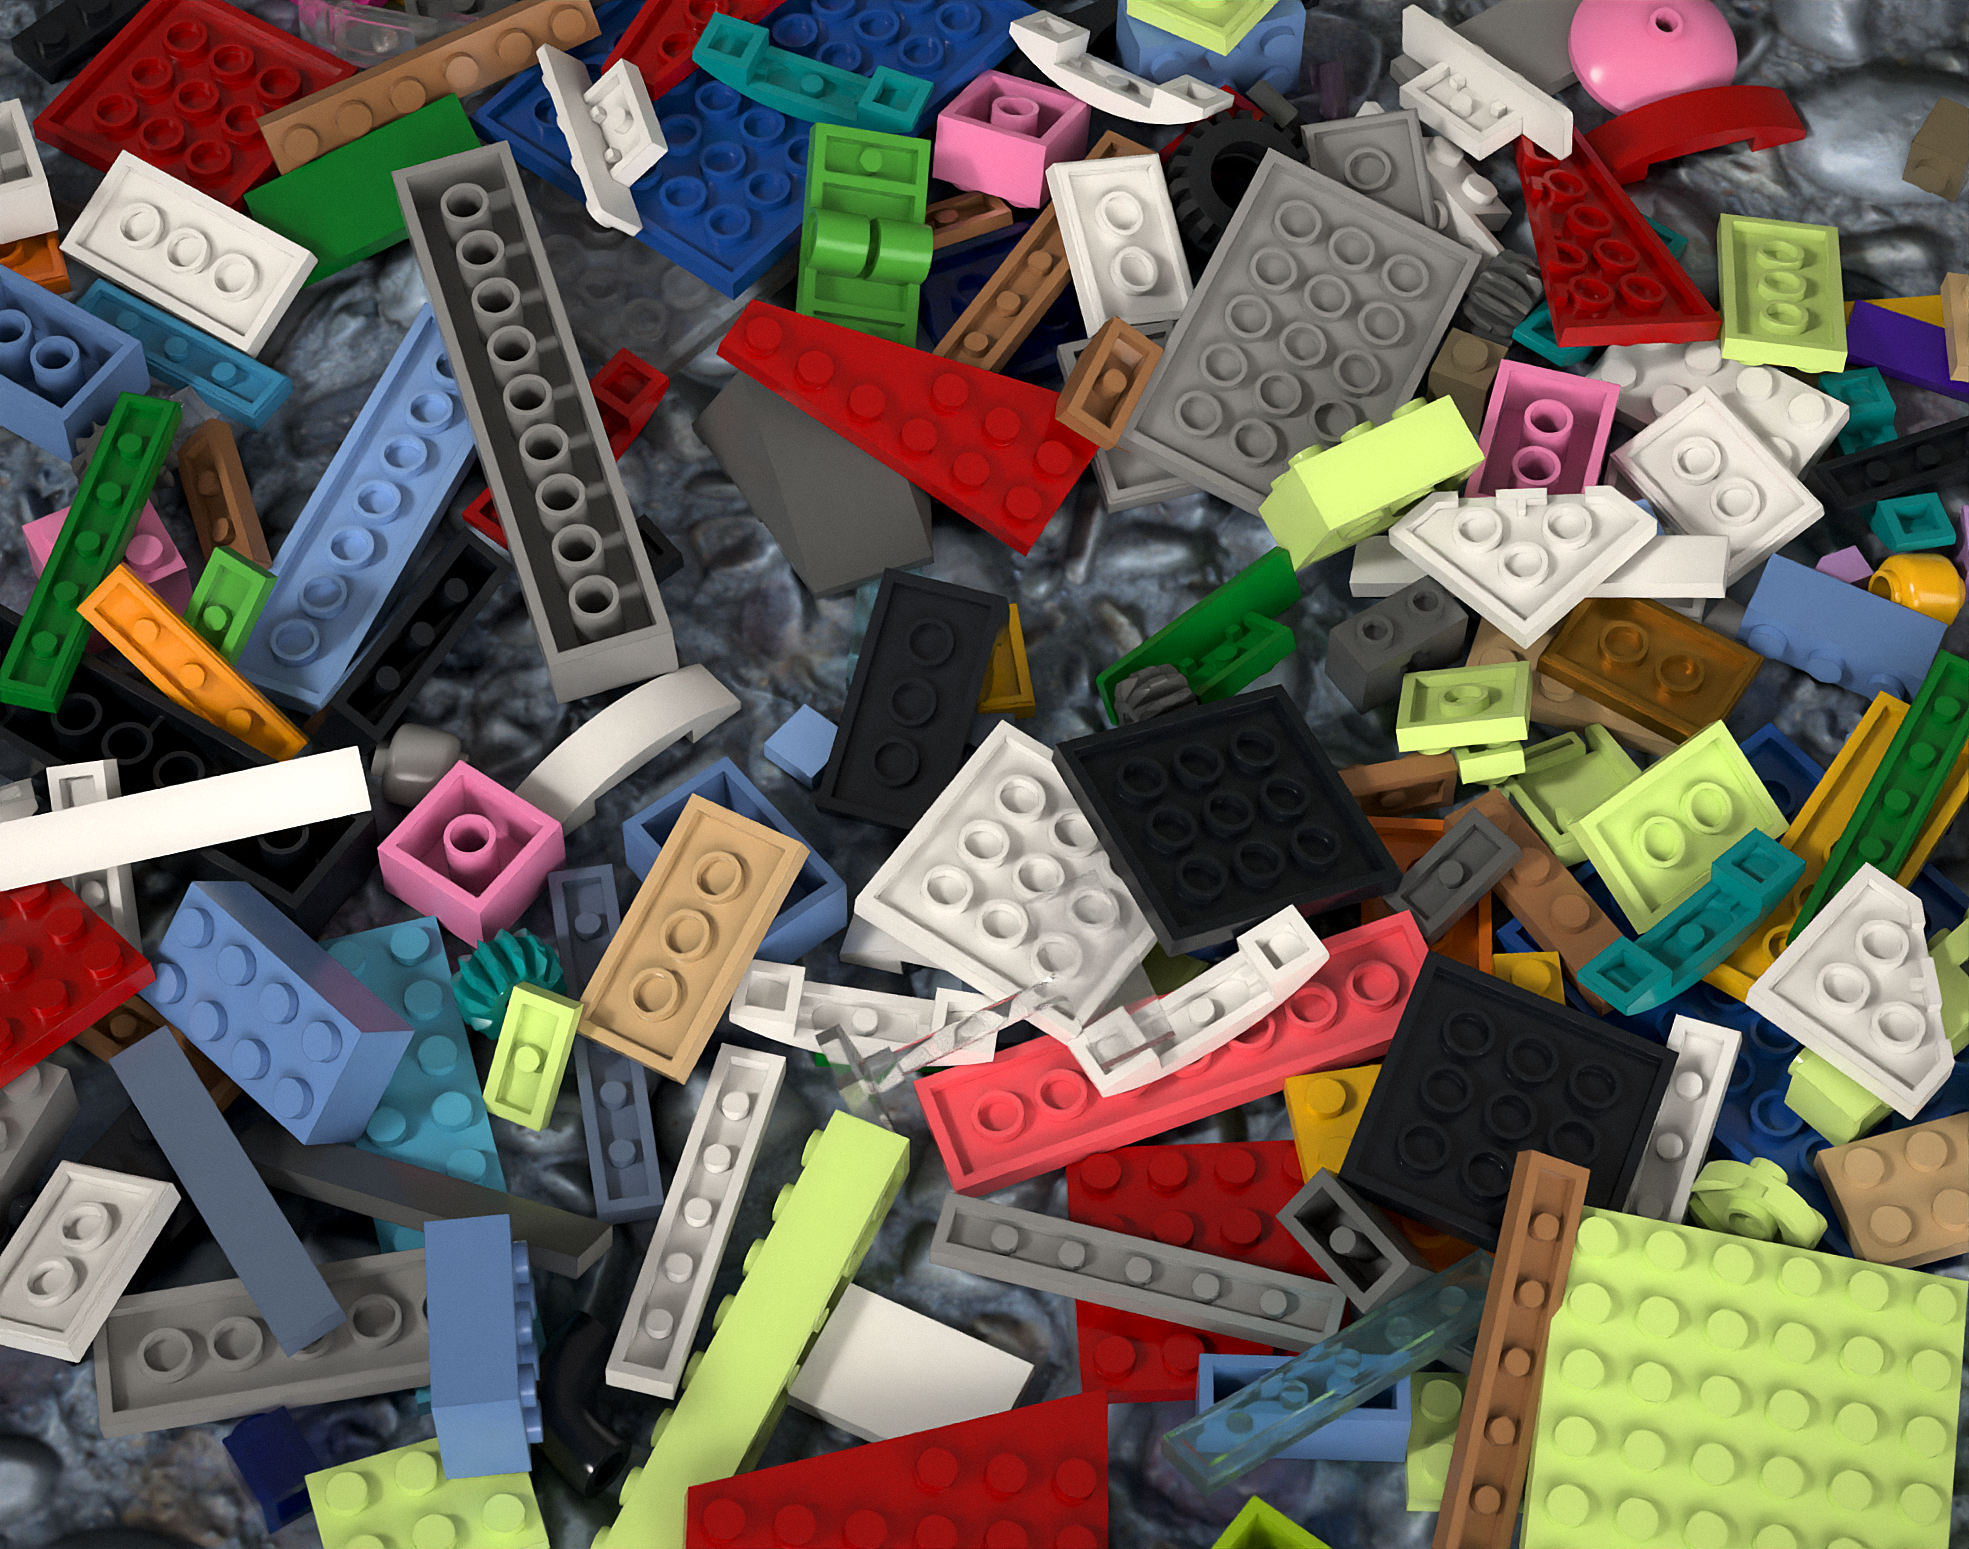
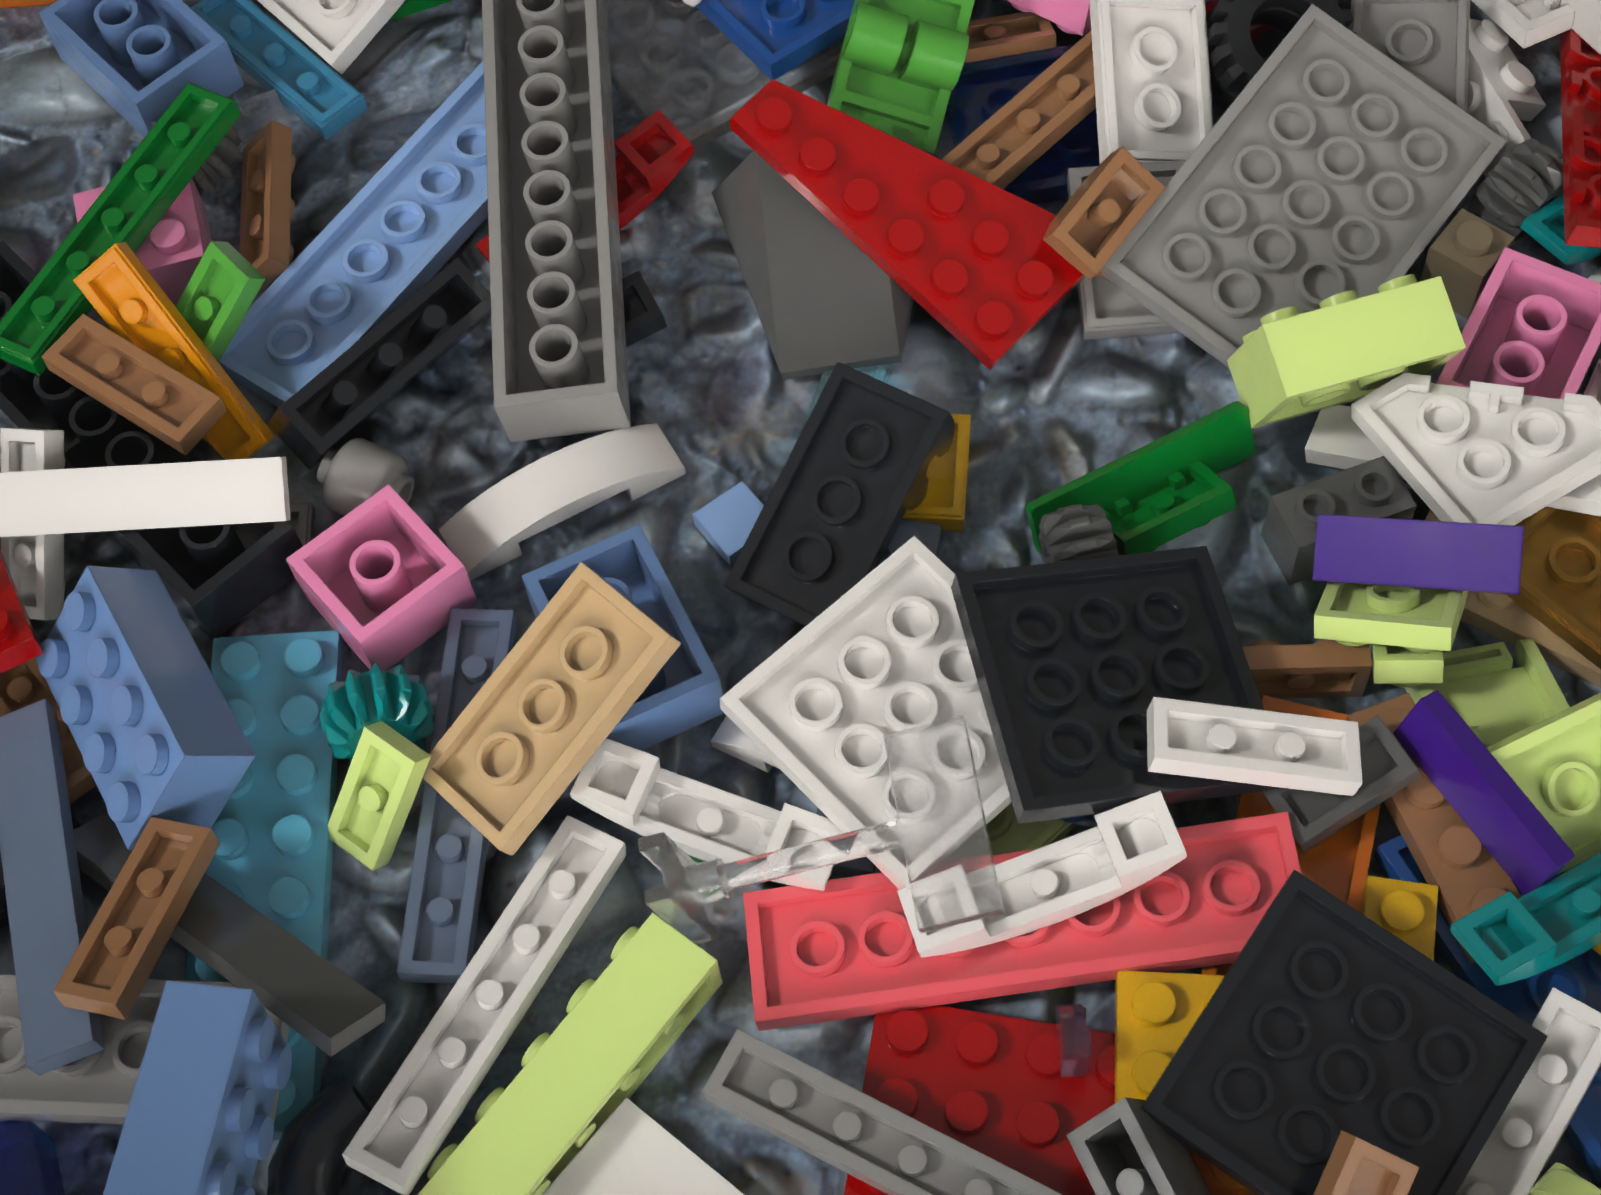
camera: 20 degrees right, 5 degrees up
none -> medium nougat plate [41,314,227,455]
none -> medium nougat plate [53,817,220,1020]
none -> tile [1055,1004,1092,1077]
none -> white plate [1147,697,1363,796]
none -> dark purple tile [1312,514,1525,595]
none -> dark purple tile [1393,690,1575,895]

